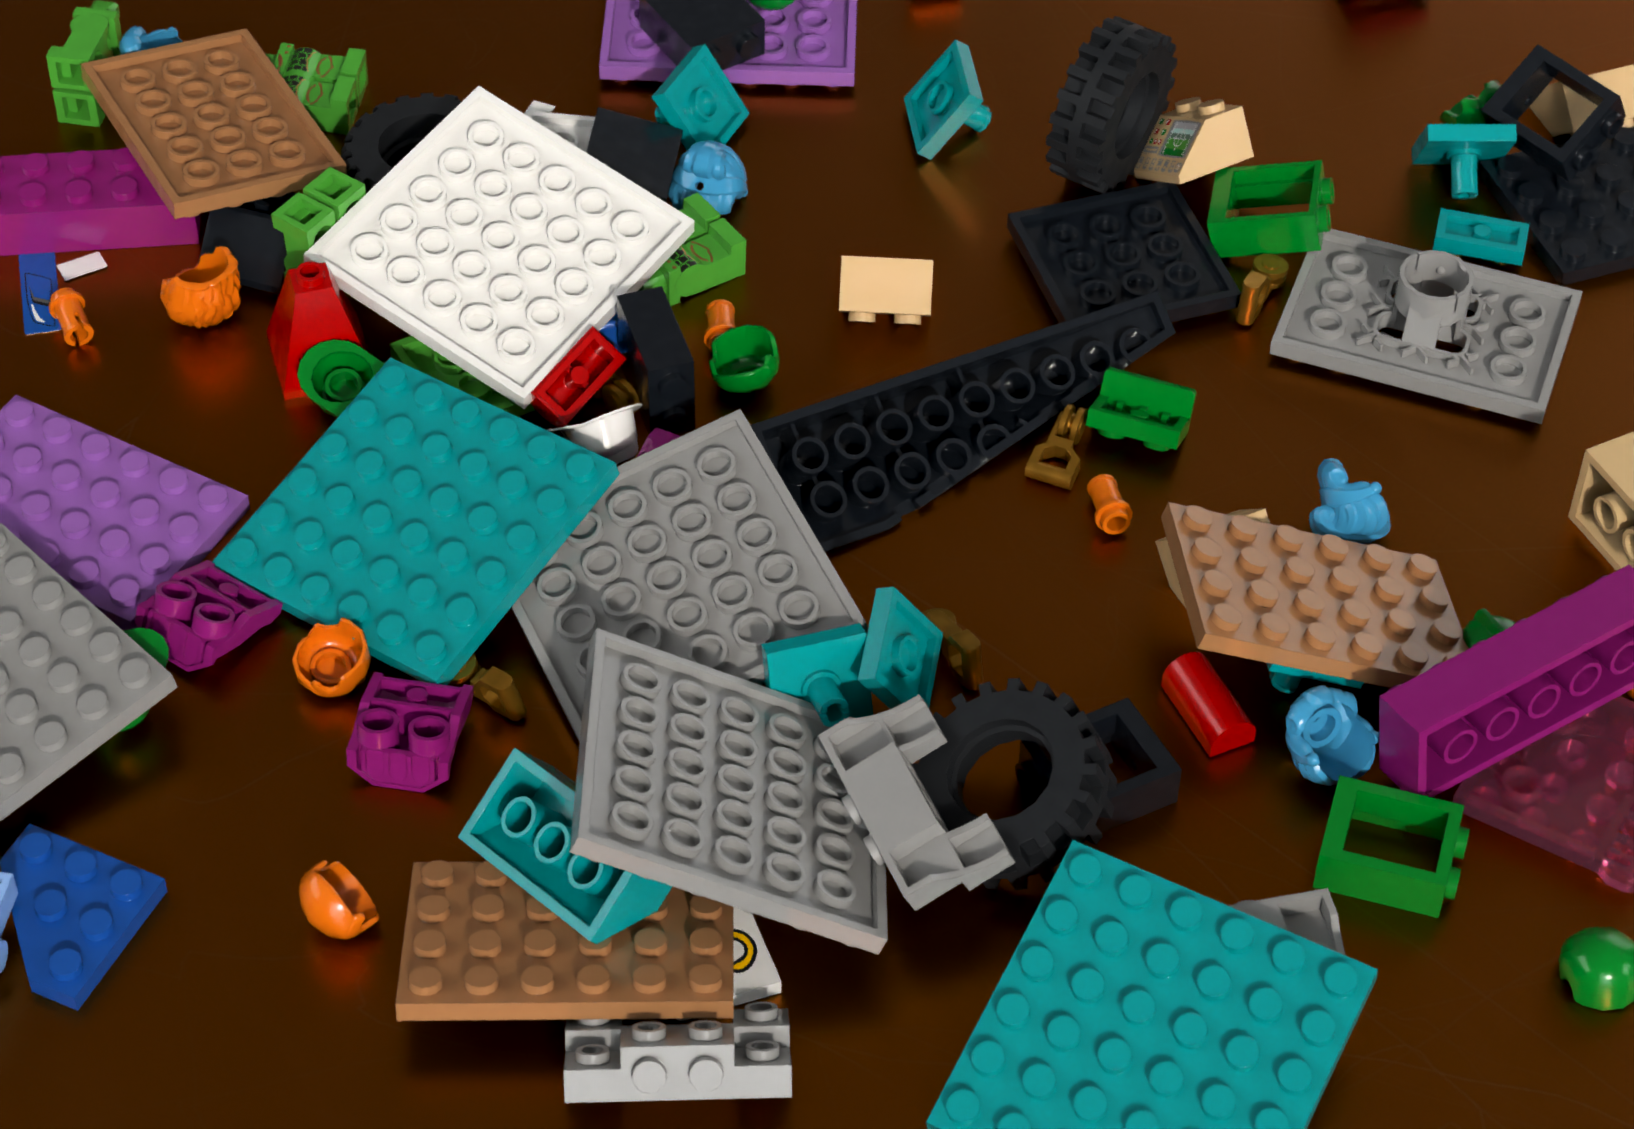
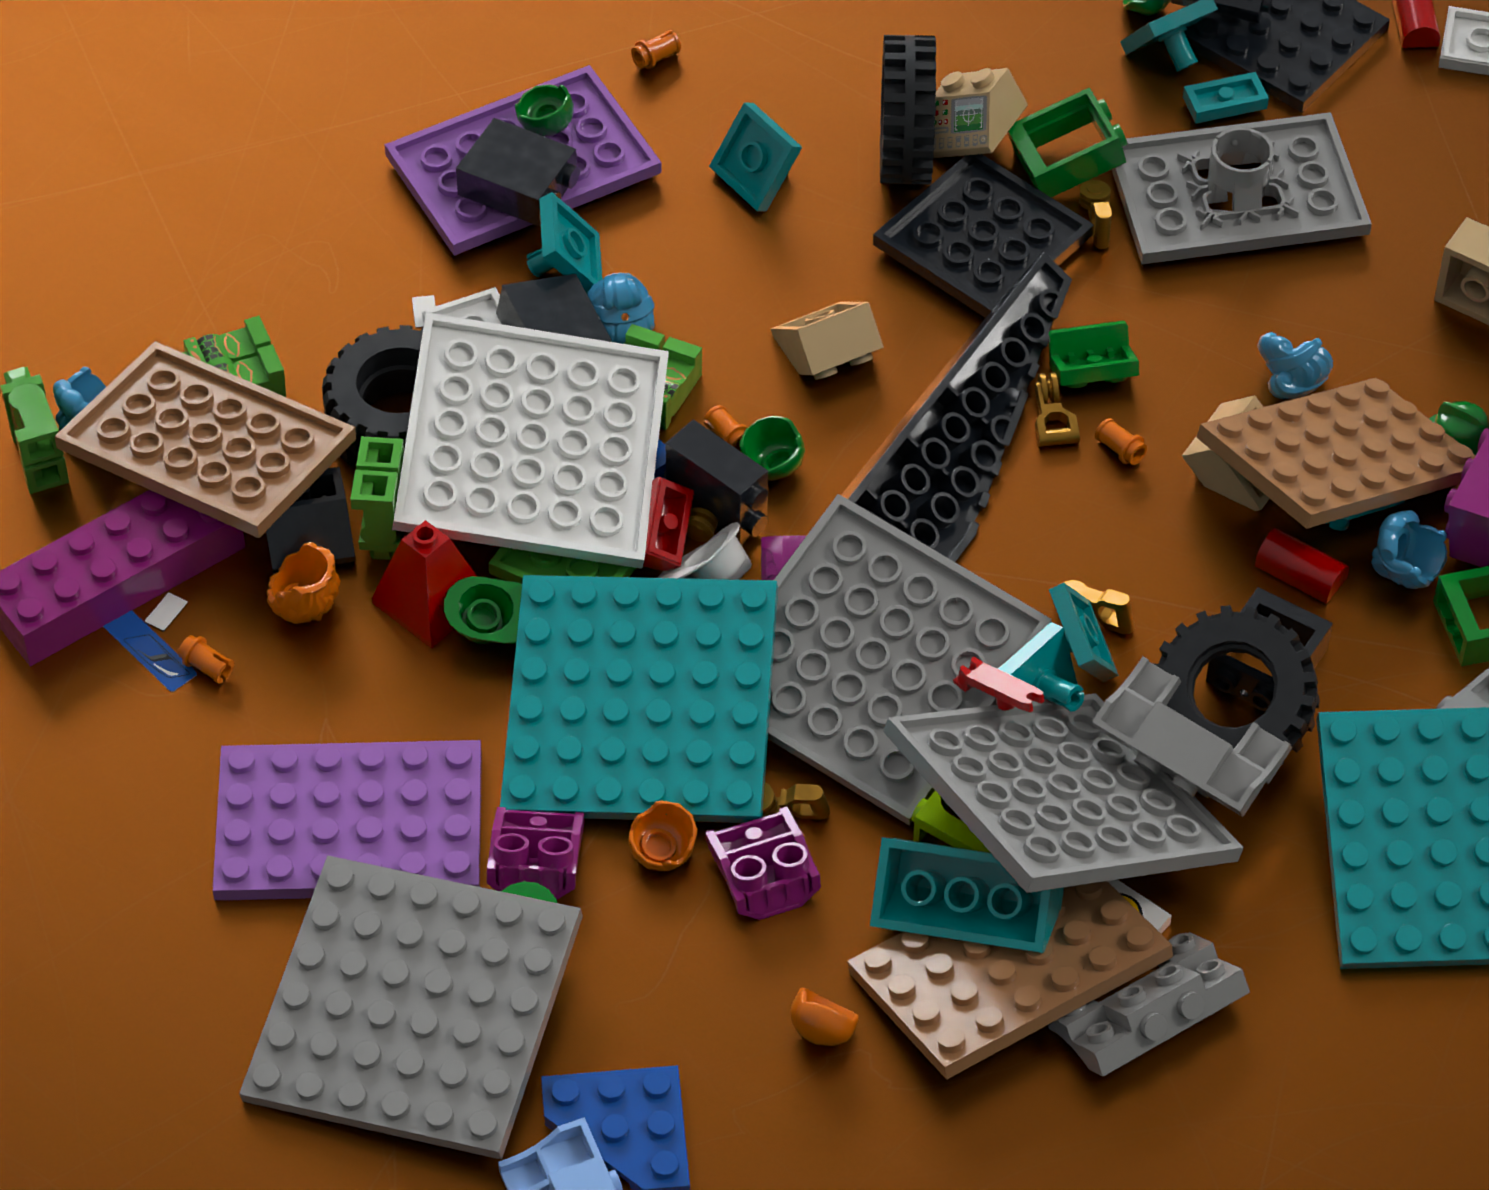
camera: 30 degrees left, 5 degrees up
none -> piece [953,657,1044,712]

